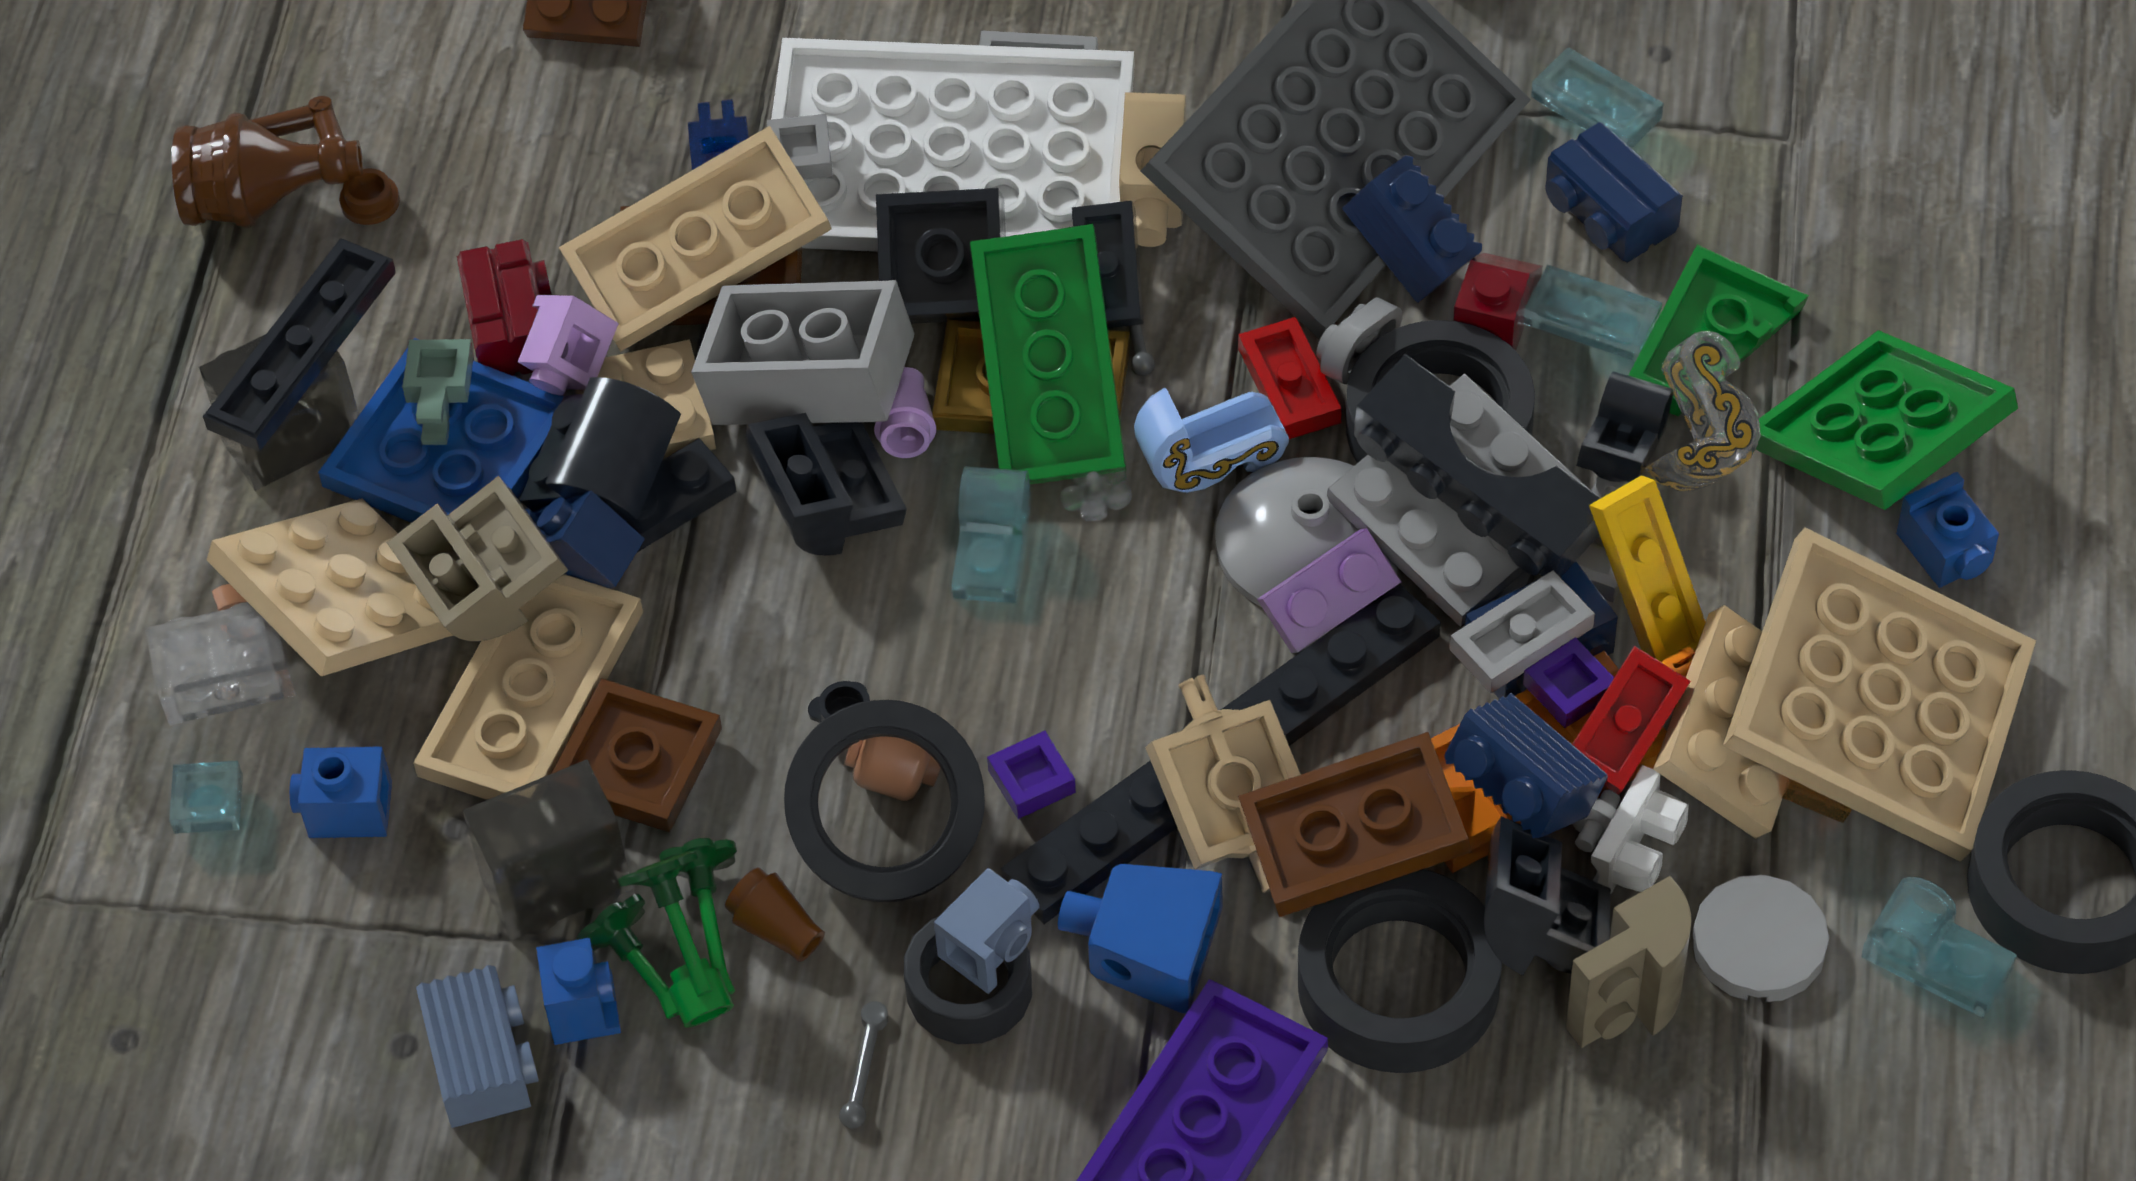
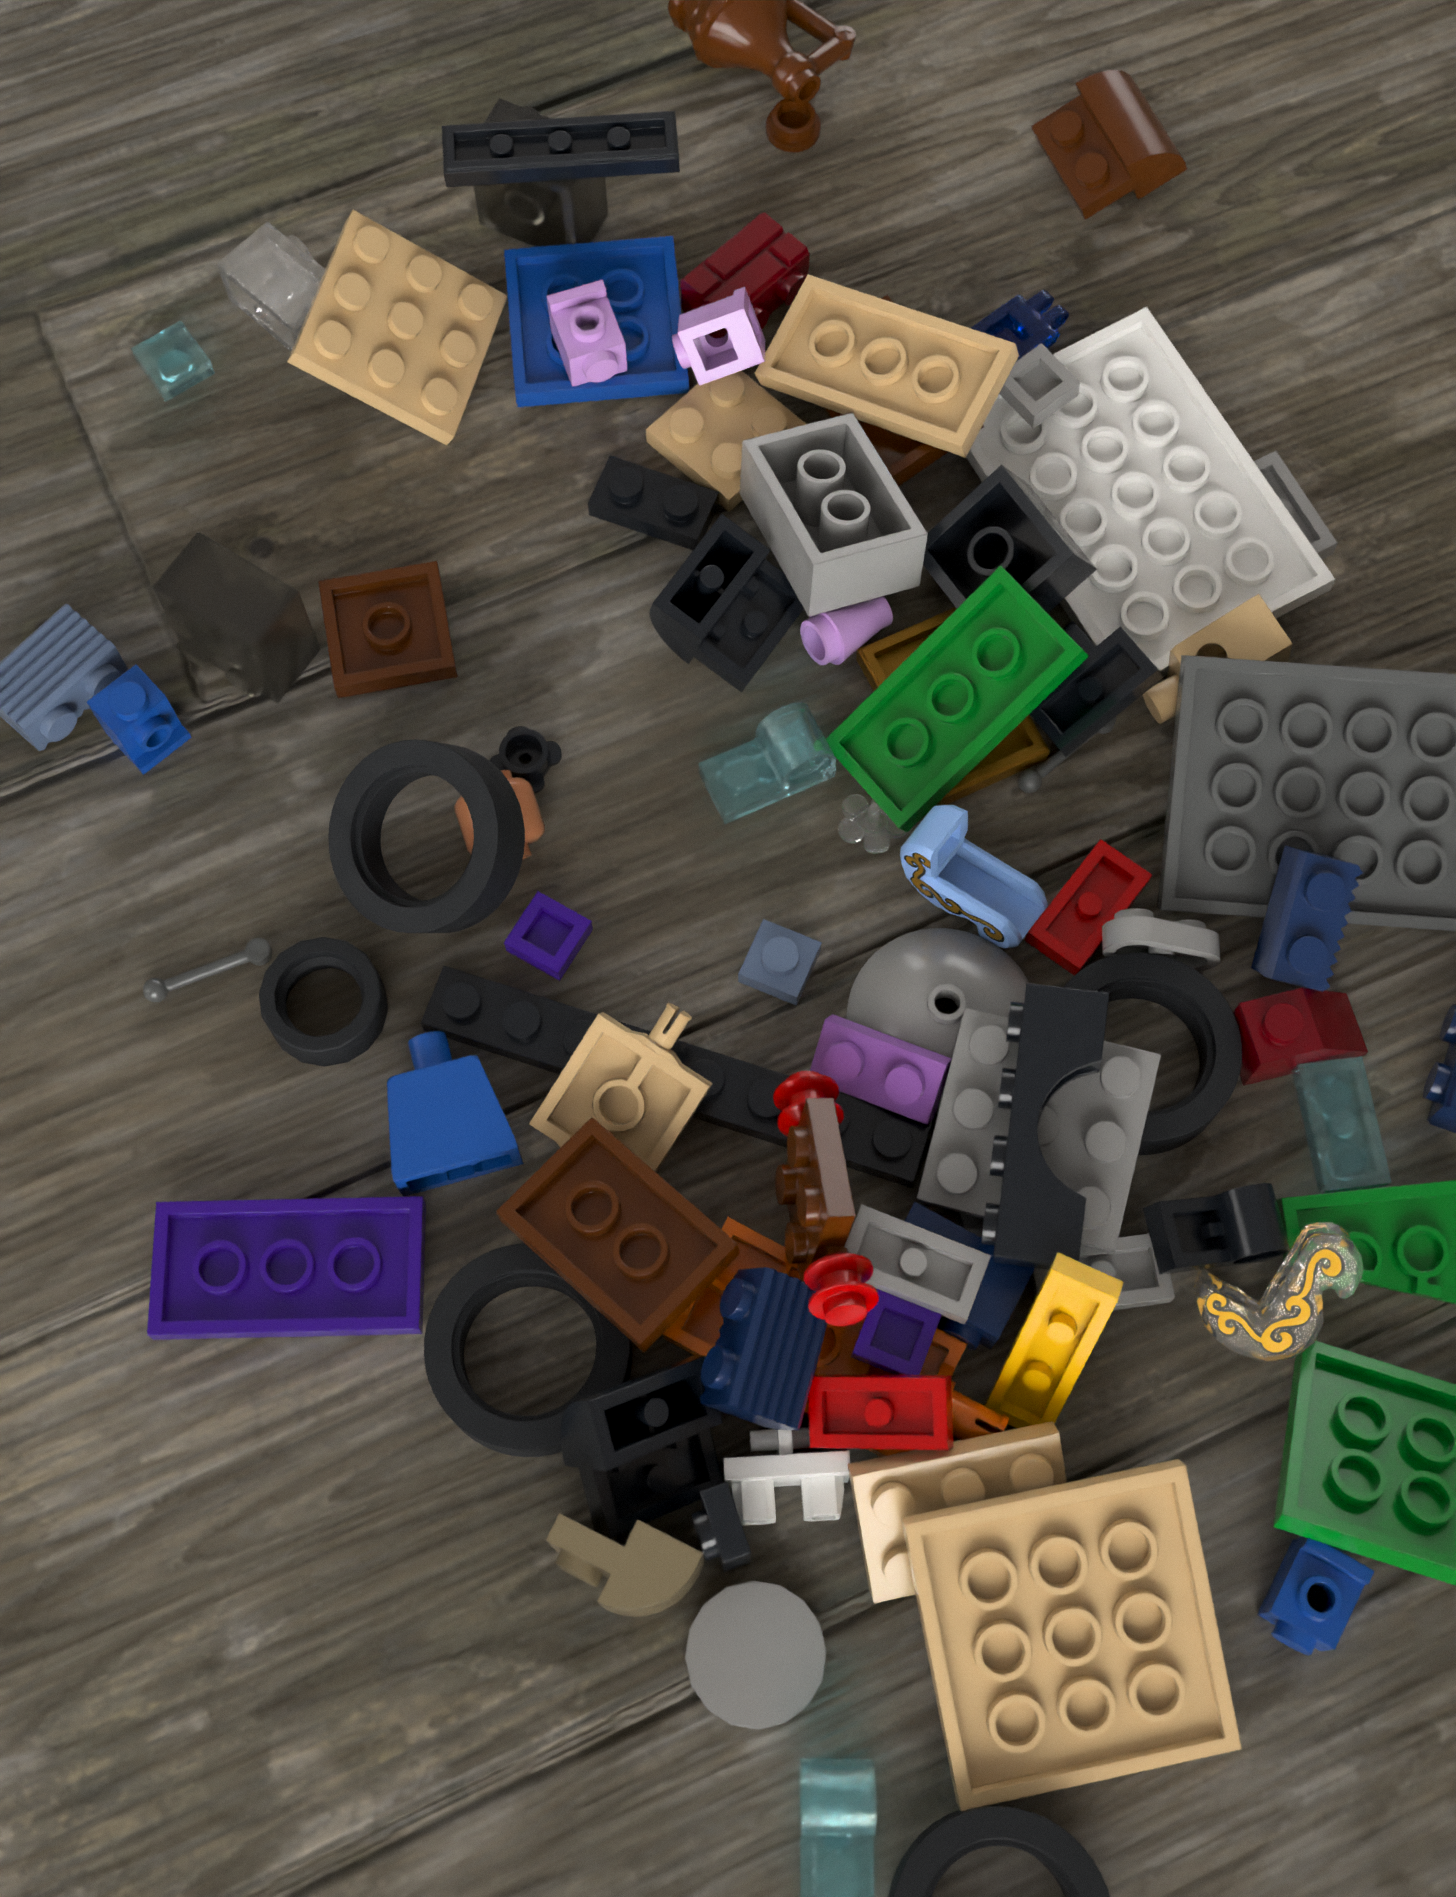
camera: 55 degrees right, 15 degrees up
blue brick [289,747,392,838] -> none
dark tan brick [387,476,568,641] -> none
sand green plate [402,339,474,445] -> none
tan plate [413,574,643,815] -> none
black brick [519,377,681,521] -> none
dark blue slope [526,490,645,588] -> none
plant [576,838,737,1028] -> none
reddish brown cone [725,867,825,962] -> none
sand blue brick [934,868,1039,994] -> none
none -> lavender brick [547,279,627,387]
none -> black plate [691,1482,751,1572]
none -> sand blue plate [738,919,822,1006]
none -> plate [773,1071,879,1326]

